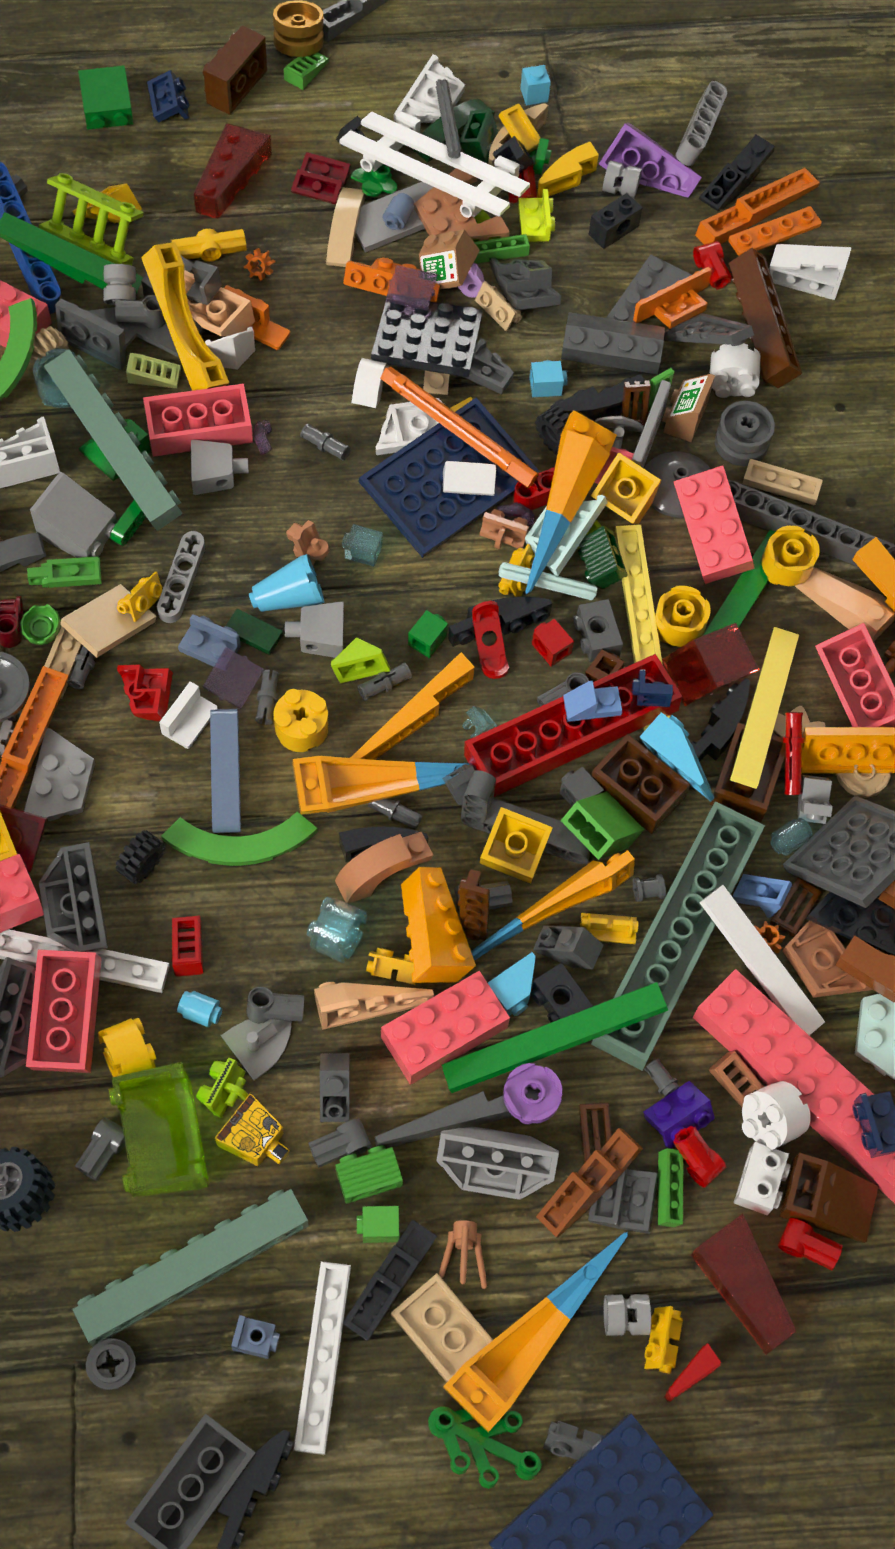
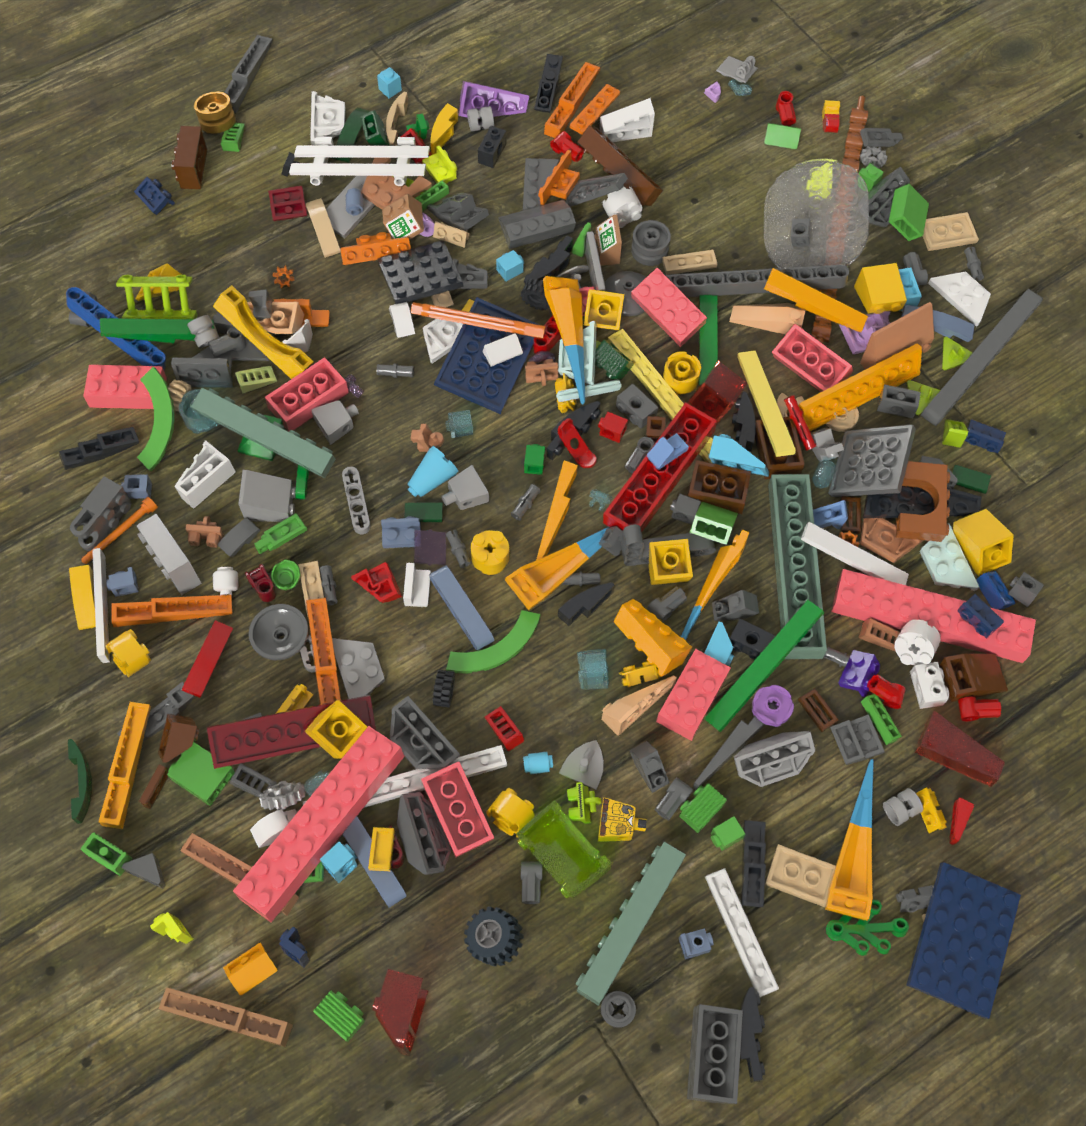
camera: 25 degrees left, 0 degrees up
tan tile [60,584,156,658] -> none
green brick [78,65,134,130] -> none
yellow hinge [117,572,162,622] -> none
yellow piece [171,229,247,262] -> none
clear red wedge [194,123,272,219] -> none
dark grey piece [246,987,304,1024] -> none
lime slope [331,637,390,684] -> none
nougat arch [335,832,433,904] -> none
green plate [351,164,397,197] -> none
piece [386,265,438,311] -> none
dark grey axle [436,79,461,158] -> none
nougat plant [439,1220,487,1289] -> none
reddish brown bracket [458,869,490,941] -> none
black panel [492,136,534,174] -> none
yellow tile [499,104,540,153] -> none
dark orange slope [536,1128,643,1237] -> none
yellow hinge [580,913,638,944] -> none
reddish brown tile [621,380,651,425] -> none
dark blue bracket [632,669,673,707] -> none
dark grey bush [632,874,666,902] -> none
light grey beam [676,81,727,166] -> none
yellow brick [762,526,820,586] -> none

